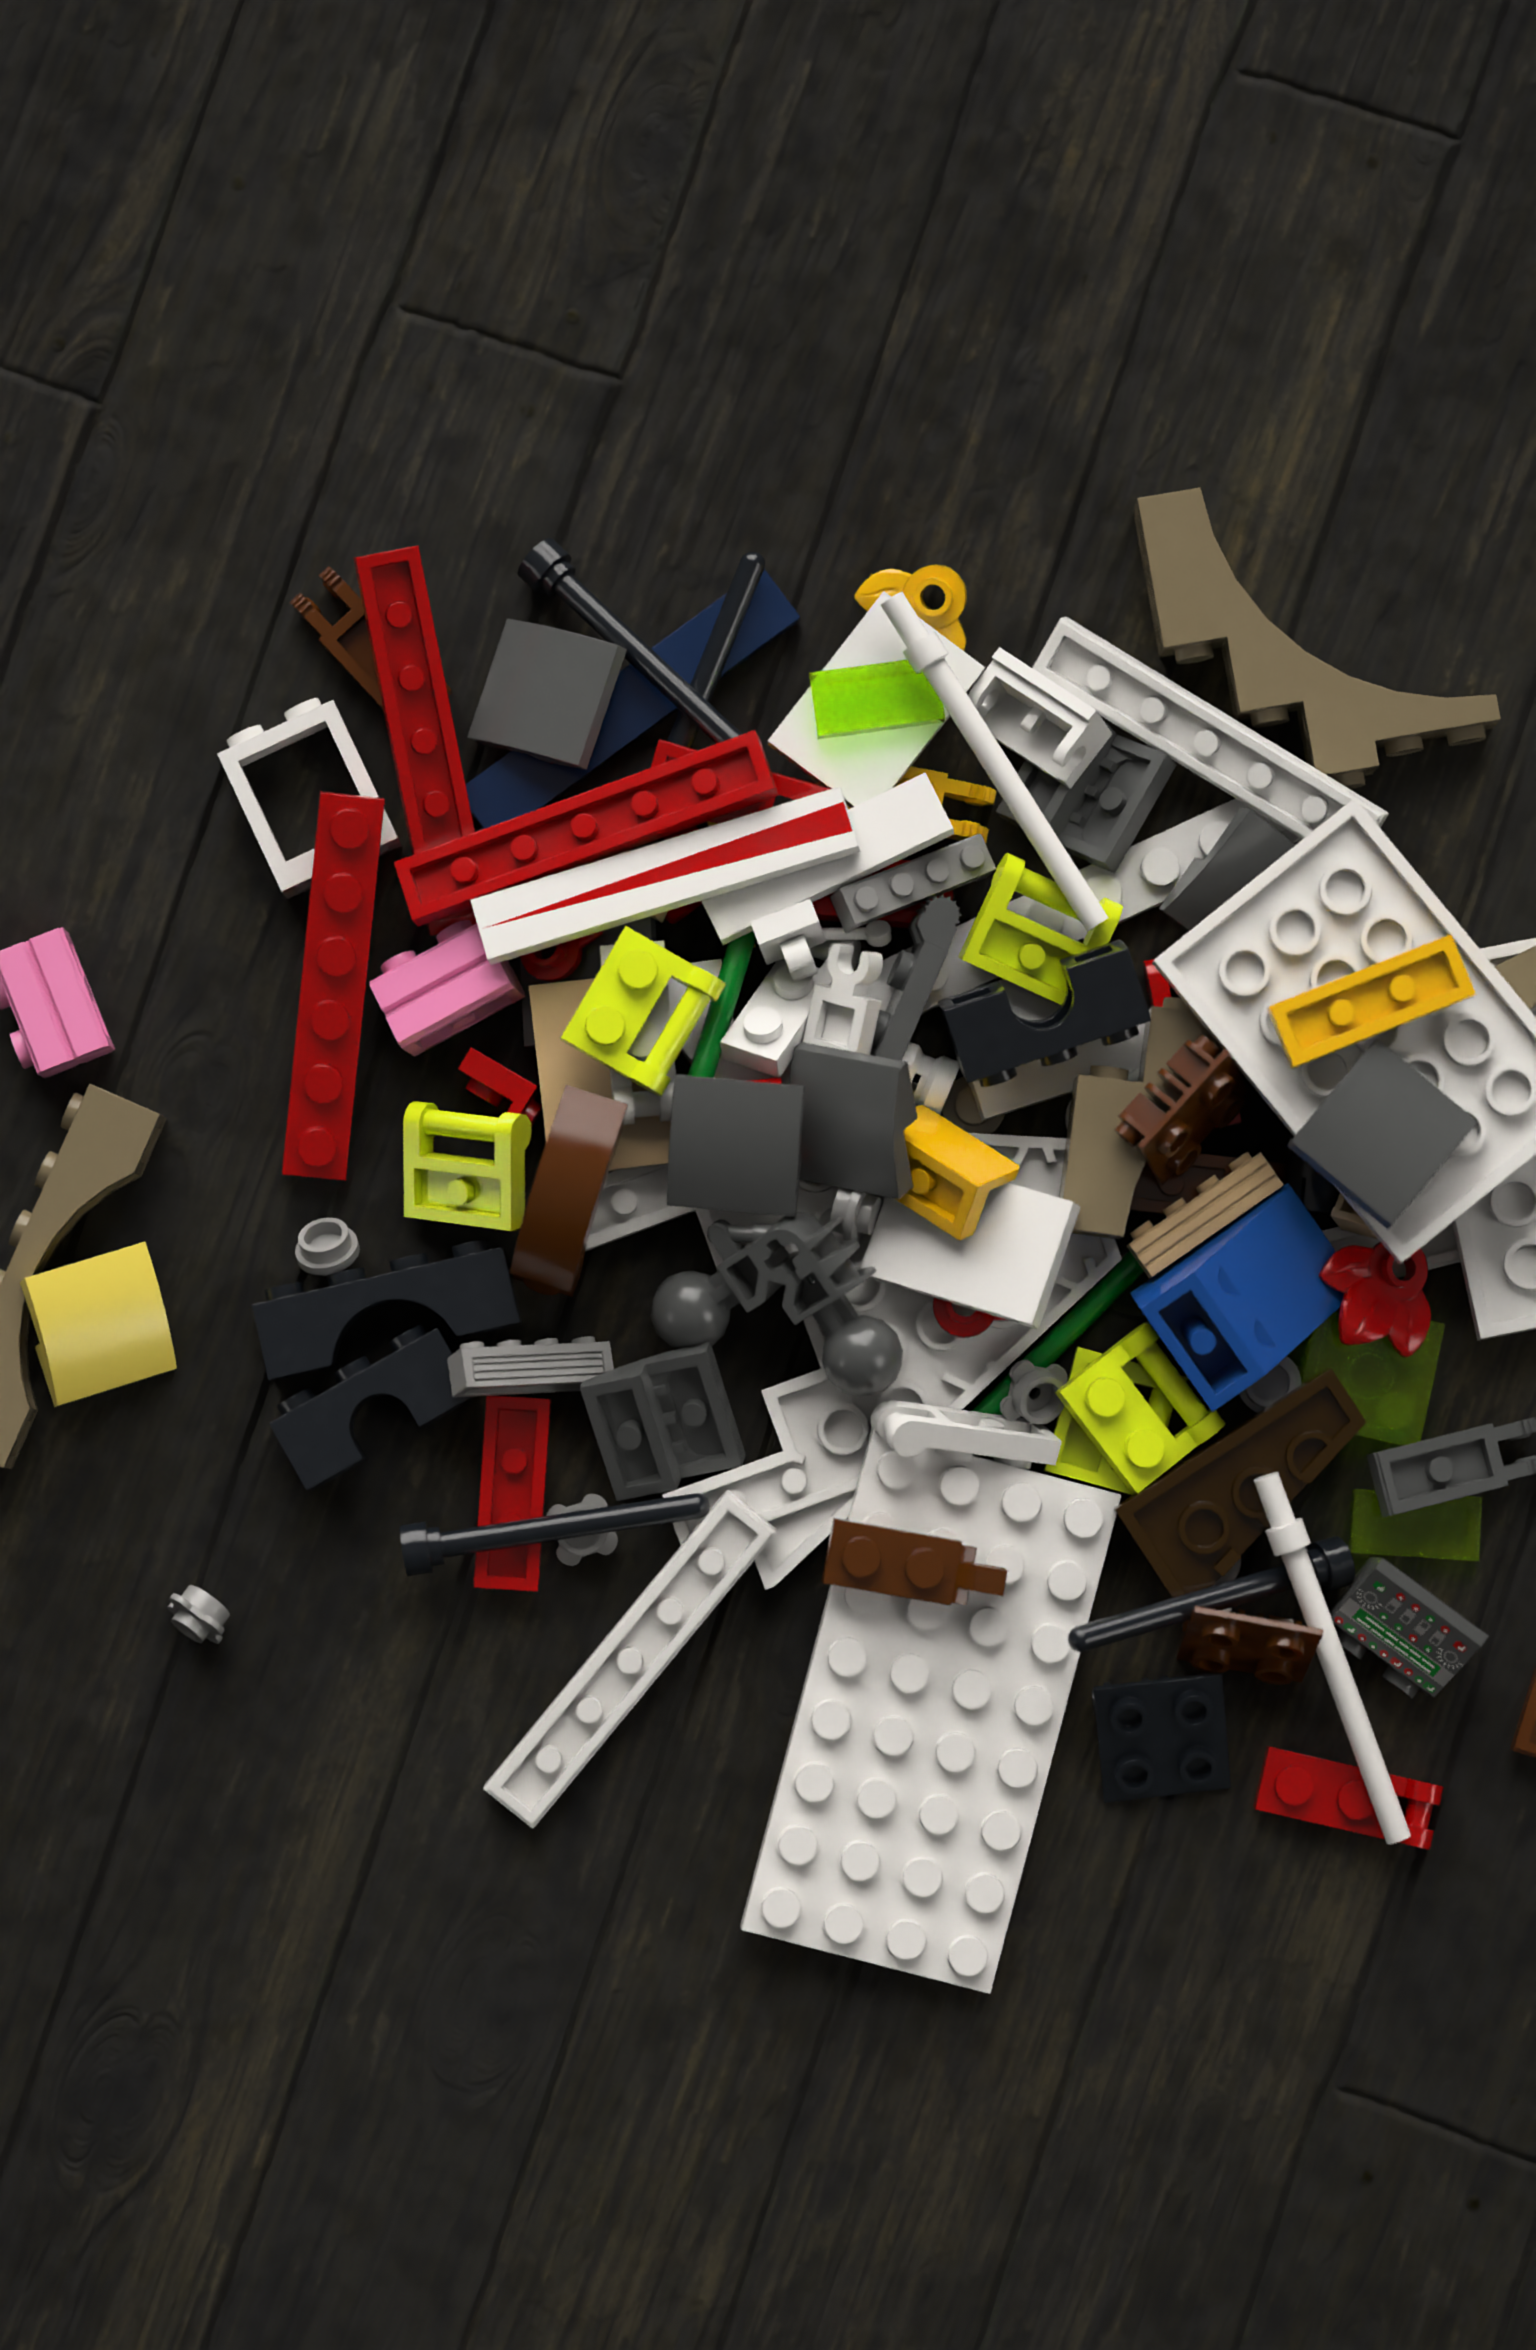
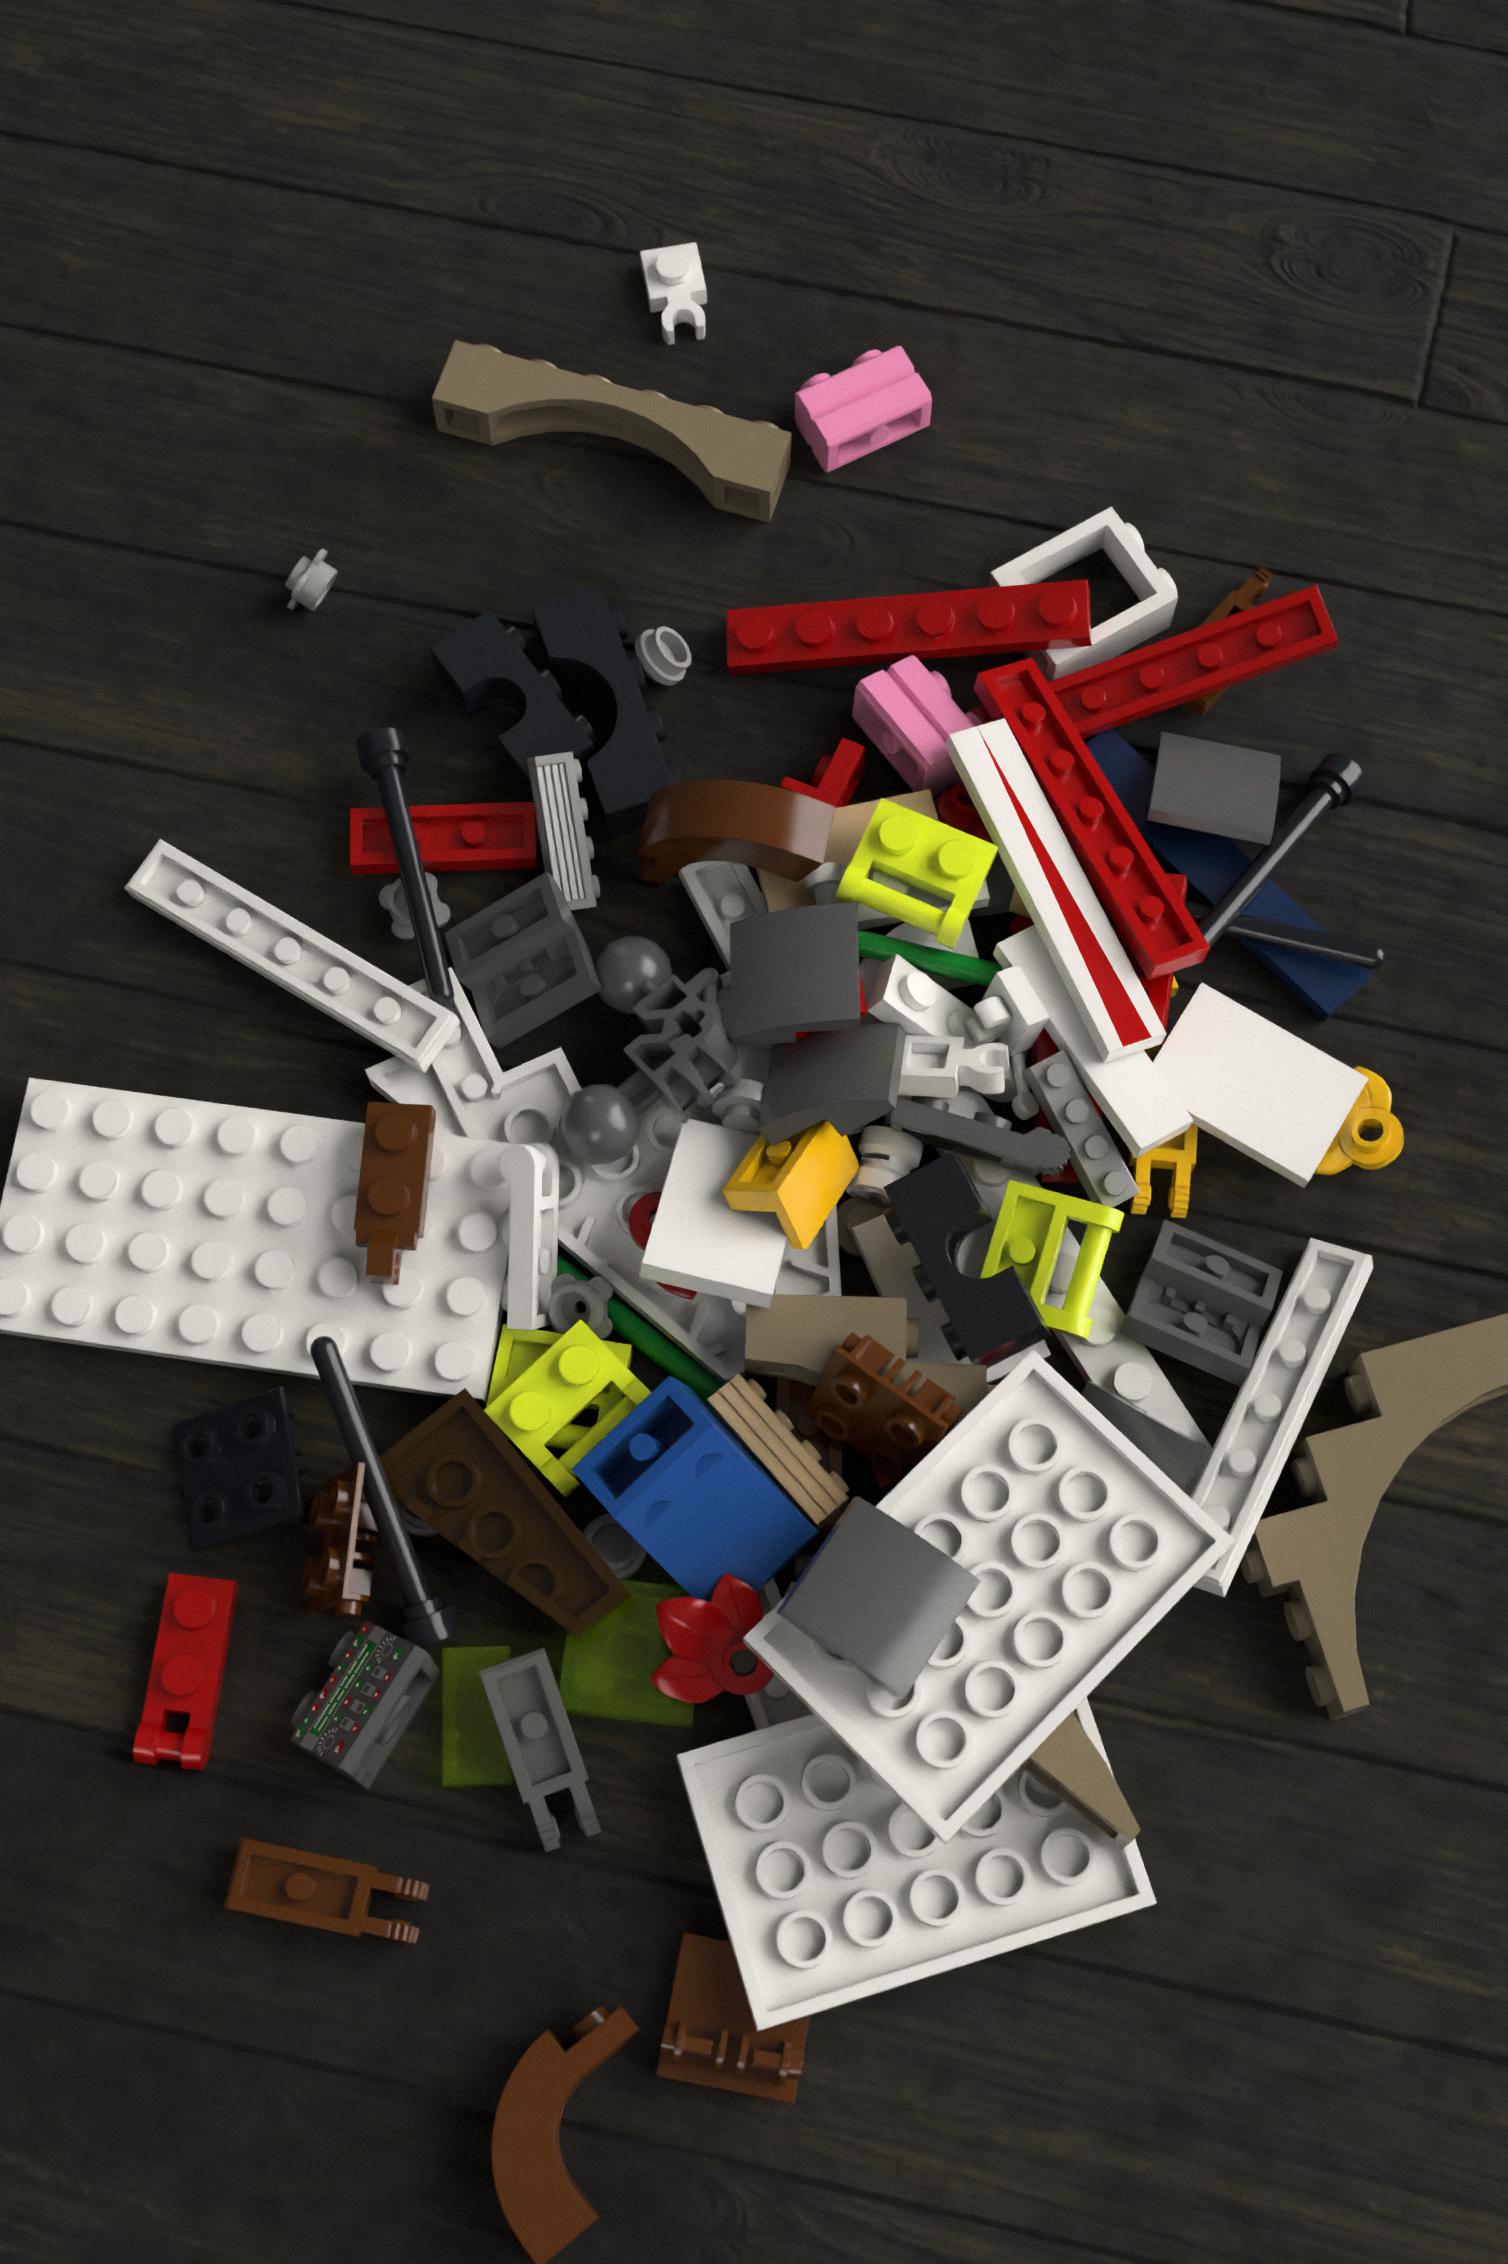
camera: 85 degrees right, 15 degrees down
light yellow slope [20,1242,177,1407] -> none
neon yellow plate [403,1101,532,1231] -> none
clear neon green tile [809,660,945,739] -> none
white bar [881,592,1109,932] -> none
white hinge [968,647,1112,789] -> none
white bar [1254,1472,1411,1844] -> none
yellow plate [1267,934,1476,1069] -> none

